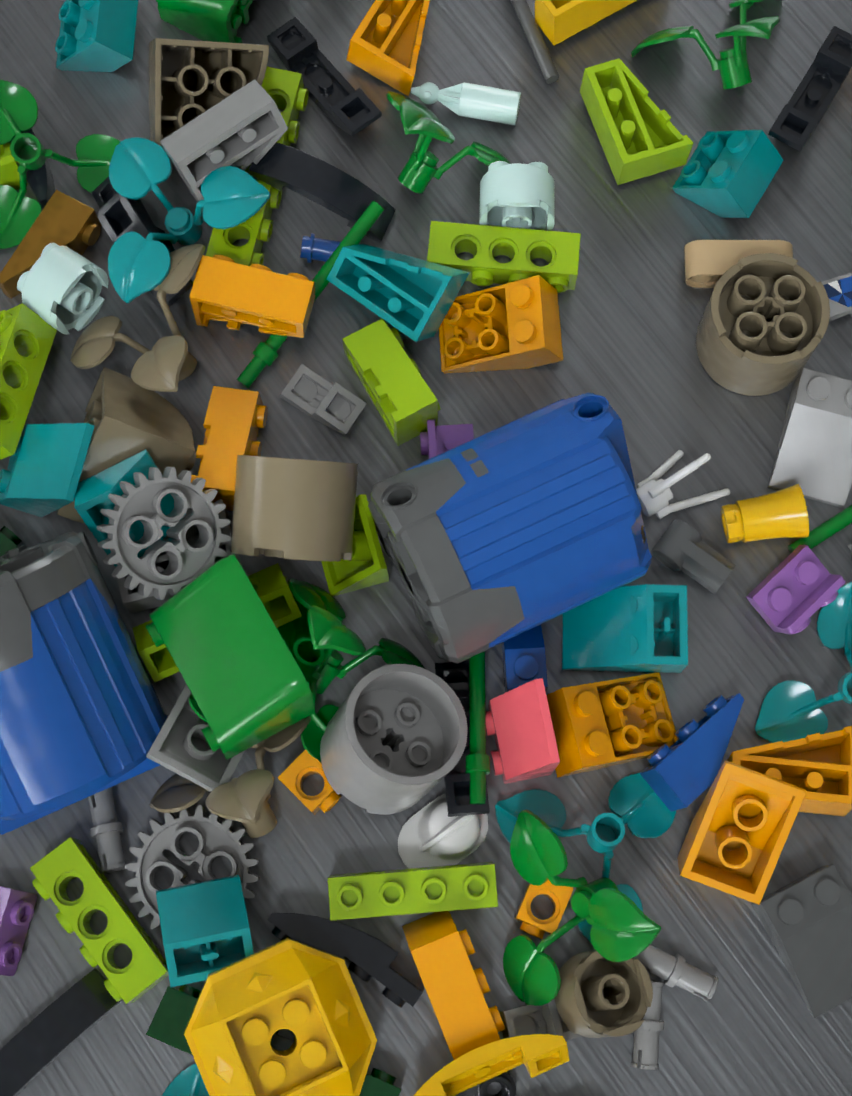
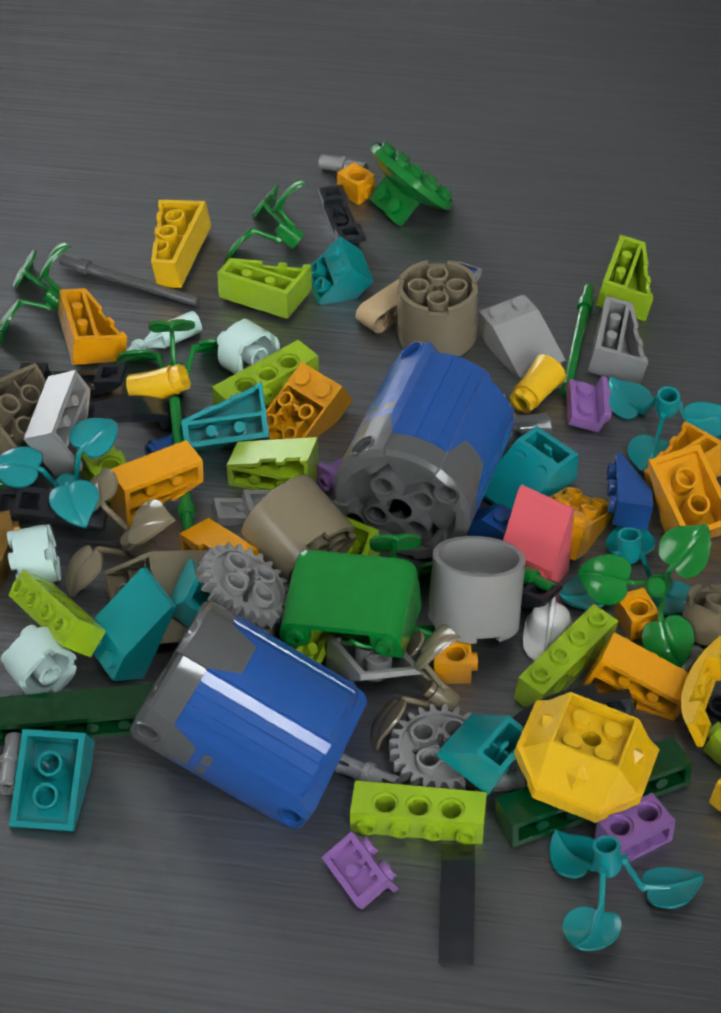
camera: 45 degrees left, 30 degrees down
none -> yellow plant [126,364,191,399]

